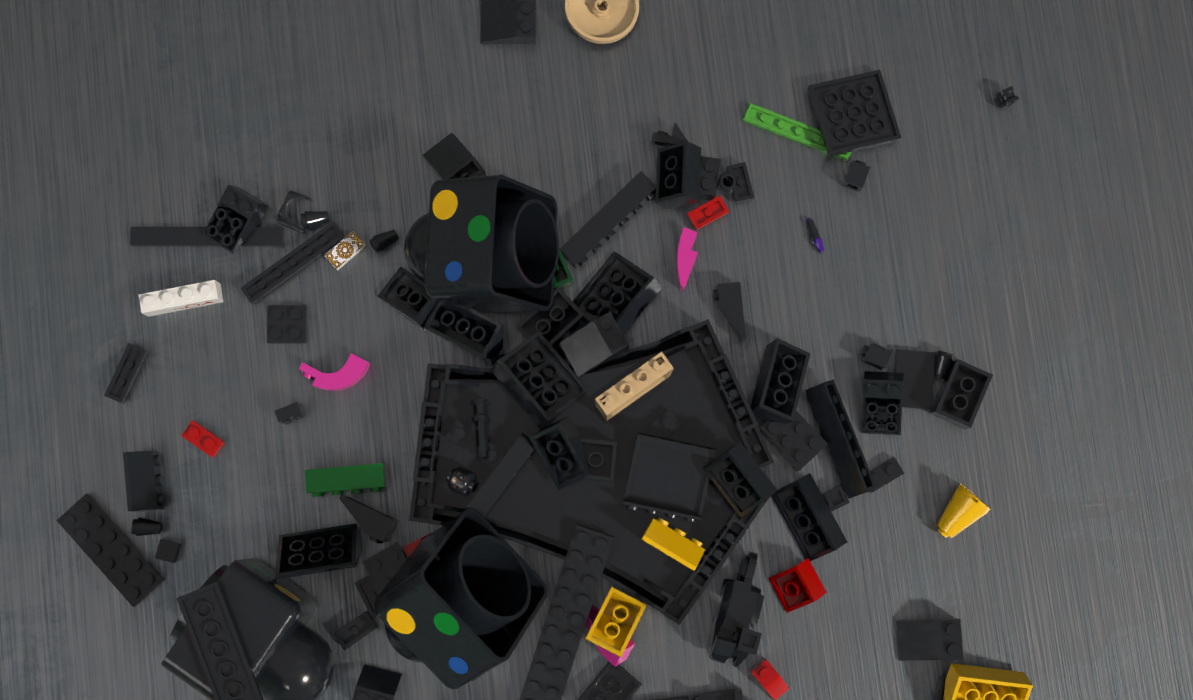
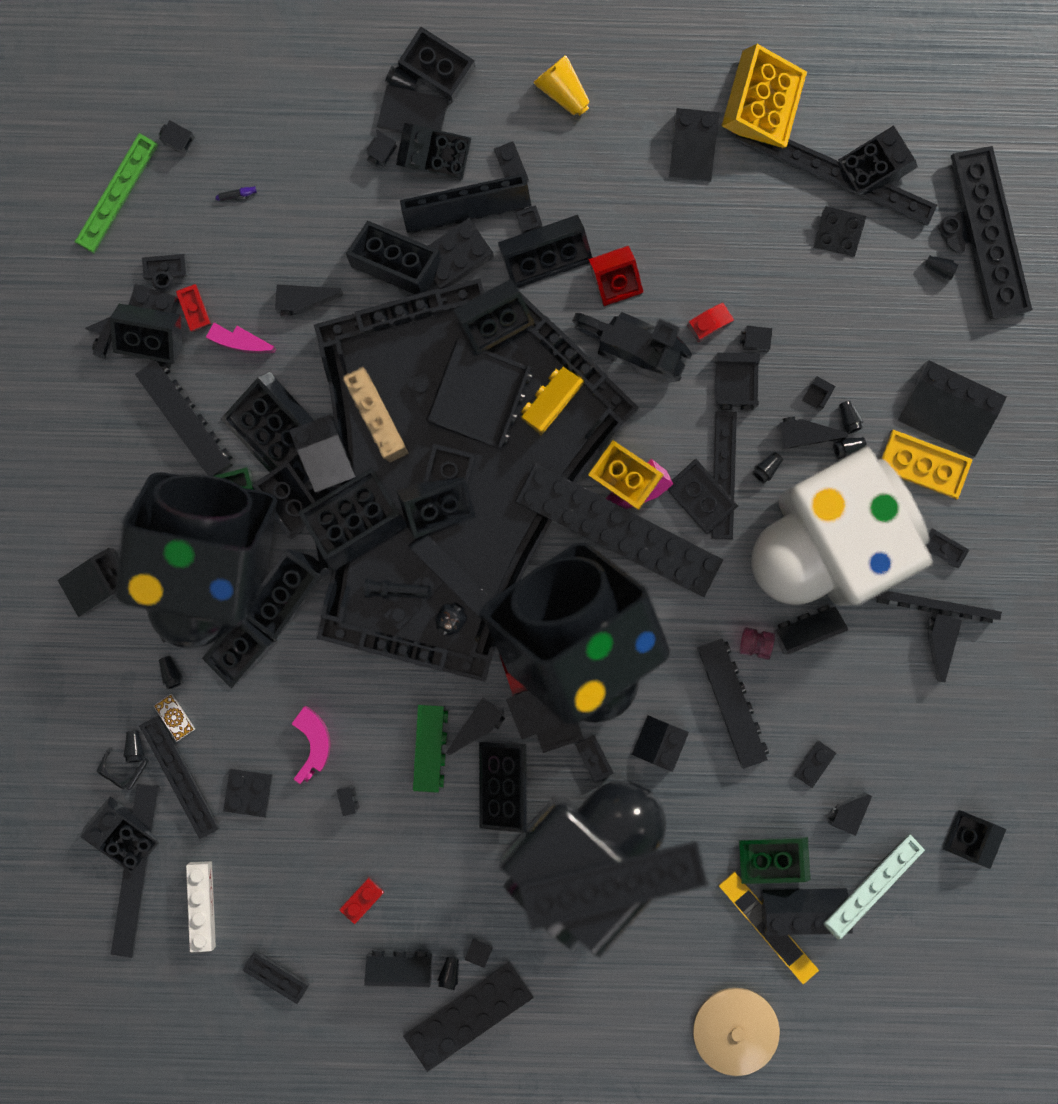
camera: 75 degrees left, 5 degrees up
black plate [807,70,902,157] -> none

